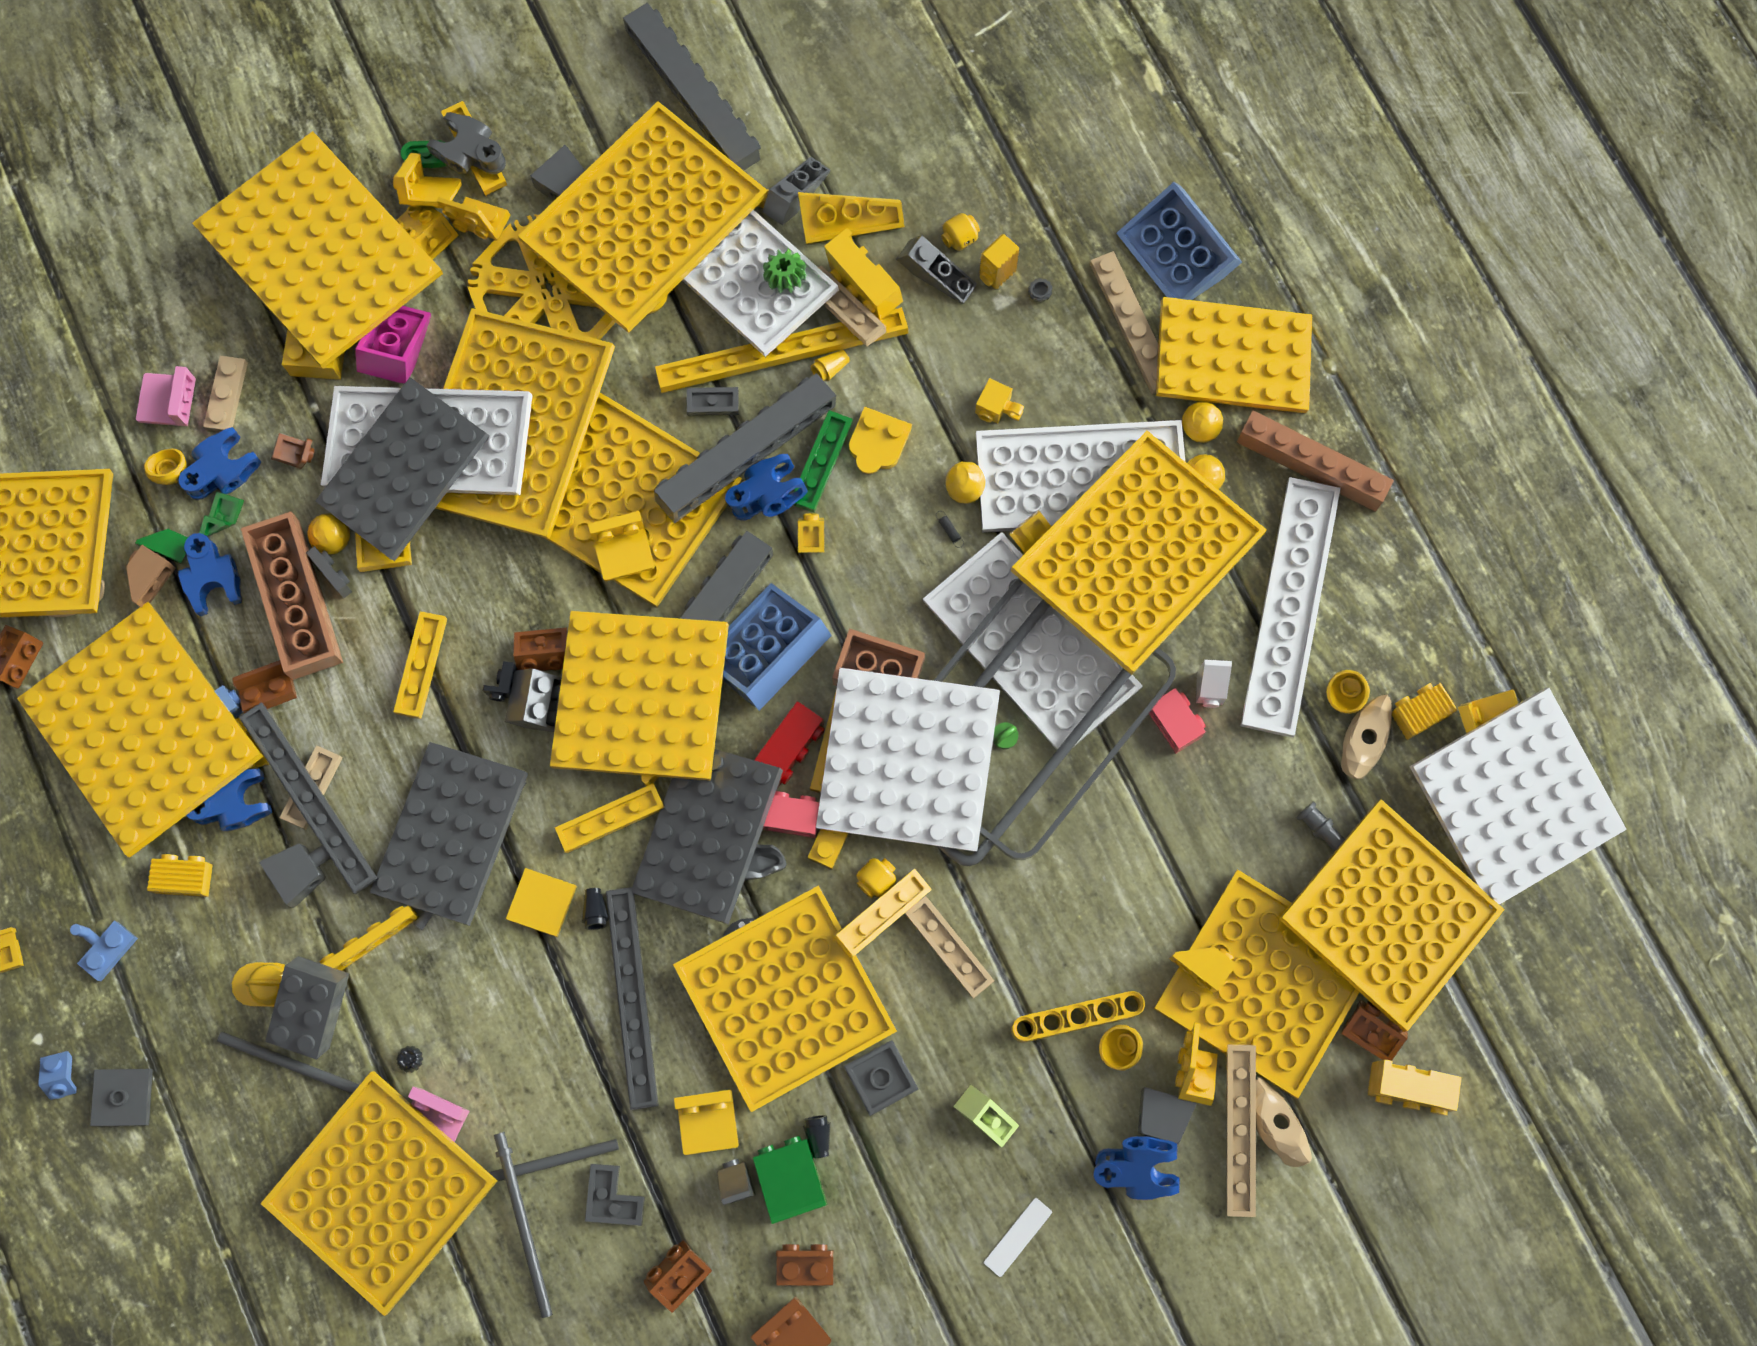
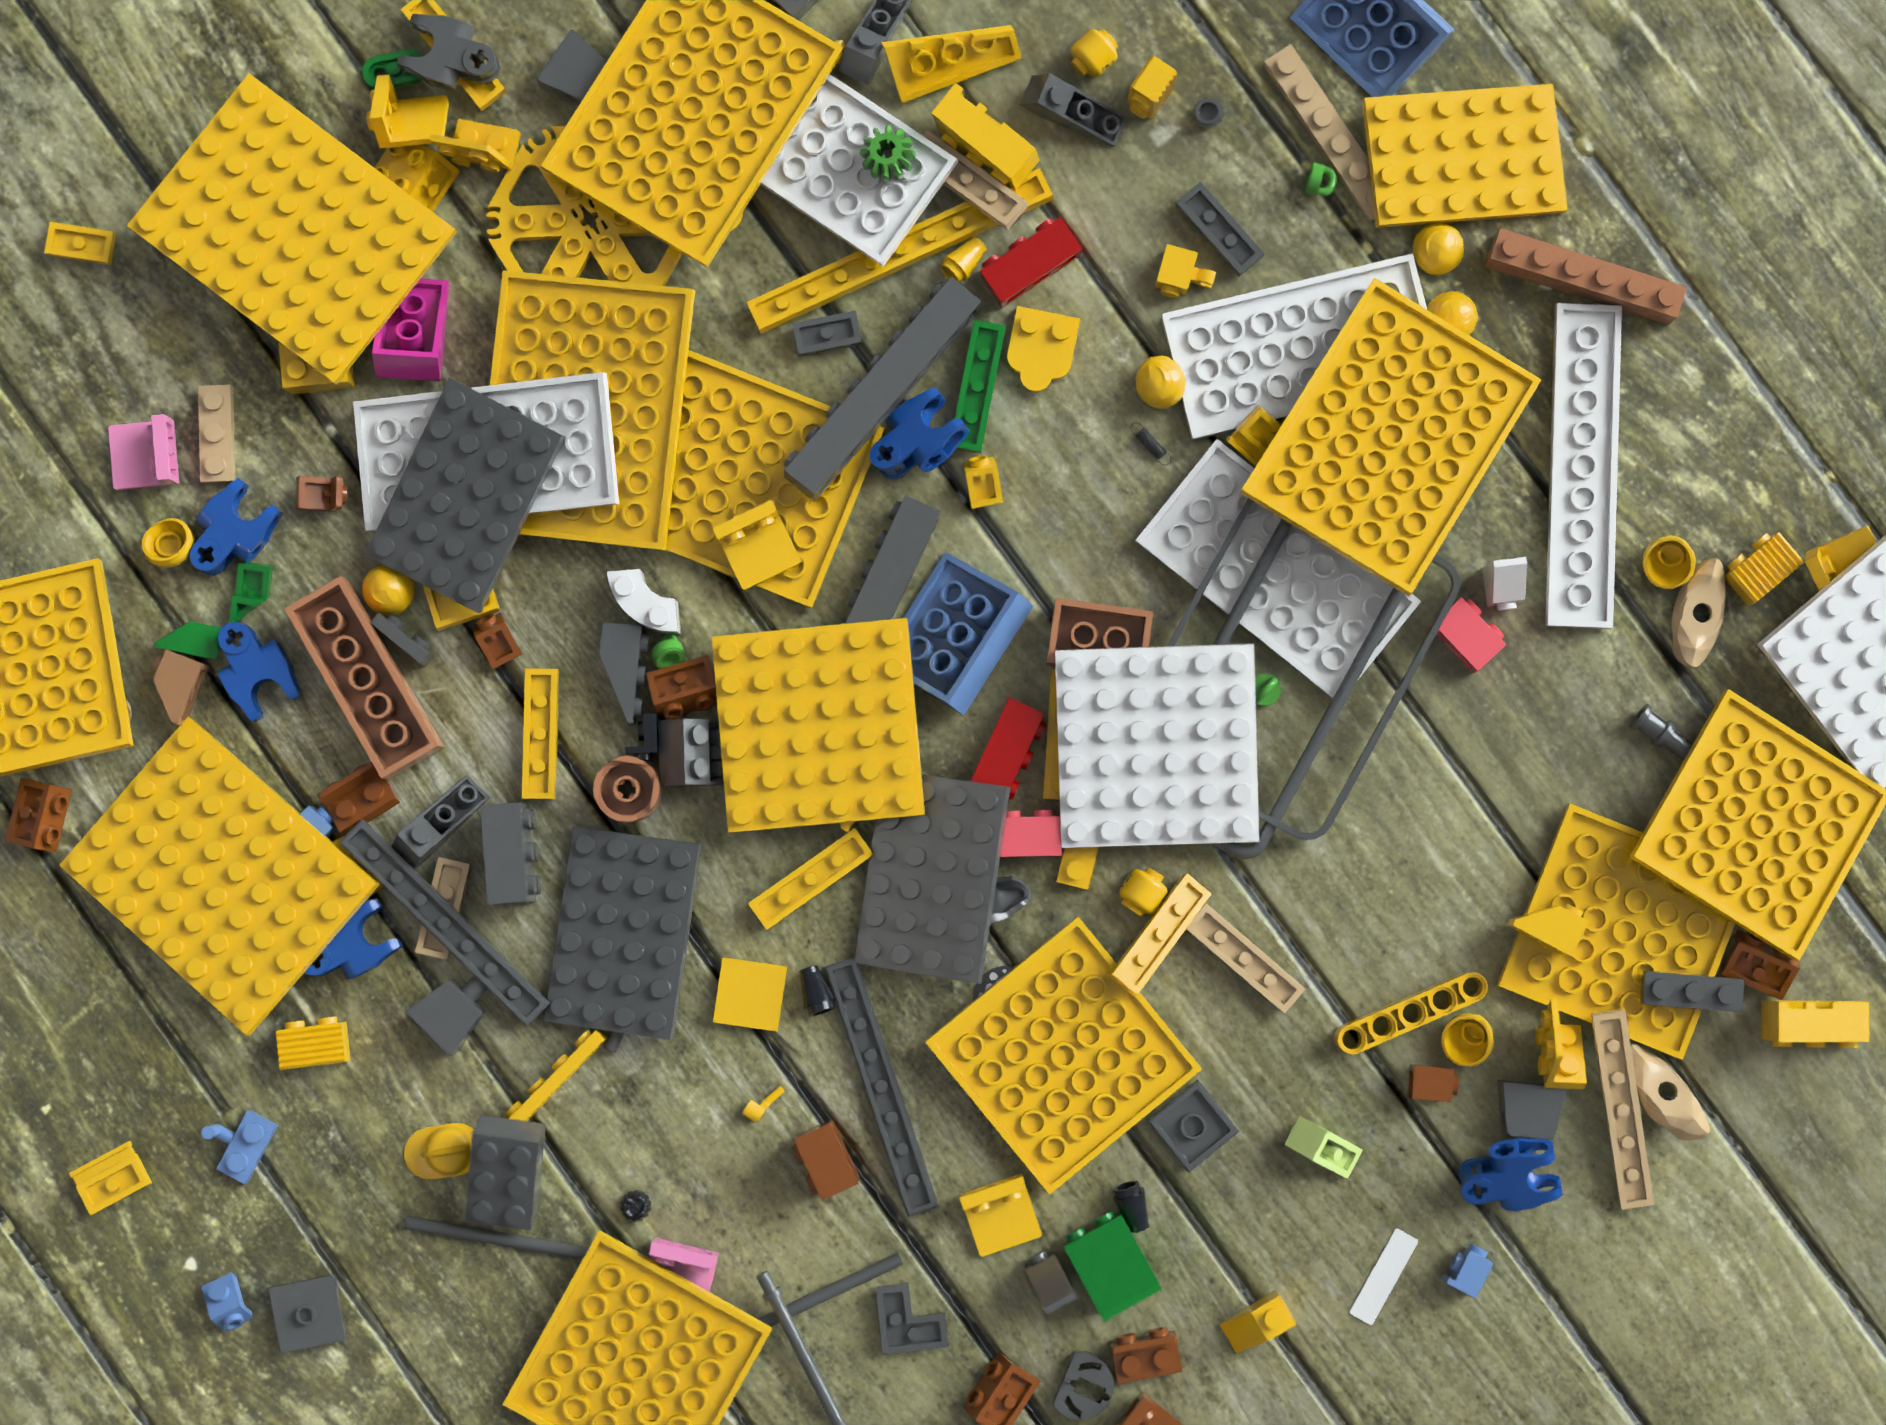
camera: 10 degrees left, 10 degrees up
none -> yellow plate [44,222,117,265]
none -> dark grey slope [391,775,490,869]
none -> dark orange bracket [473,613,522,669]
none -> dark grey brick [480,802,541,905]
none -> nougat brick [593,756,663,823]
none -> dark grey slope [599,622,649,725]
none -> white brick [607,569,681,635]
none -> bright green tile [651,634,685,669]
none -> yellow hand [742,1086,785,1121]
none -> dark orange brick [791,1118,860,1201]
none -> red brick [980,217,1083,309]
none -> dark grey piece [1053,1351,1114,1420]
none -> dark grey plate [1175,182,1265,277]
none -> yellow slope [1219,1291,1296,1354]
none -> bright green tile [1304,162,1337,196]
none -> dark orange brick [1407,1064,1459,1102]
none -> medium blue brick [1441,1243,1494,1299]
none -> dark grey plate [1640,971,1744,1012]

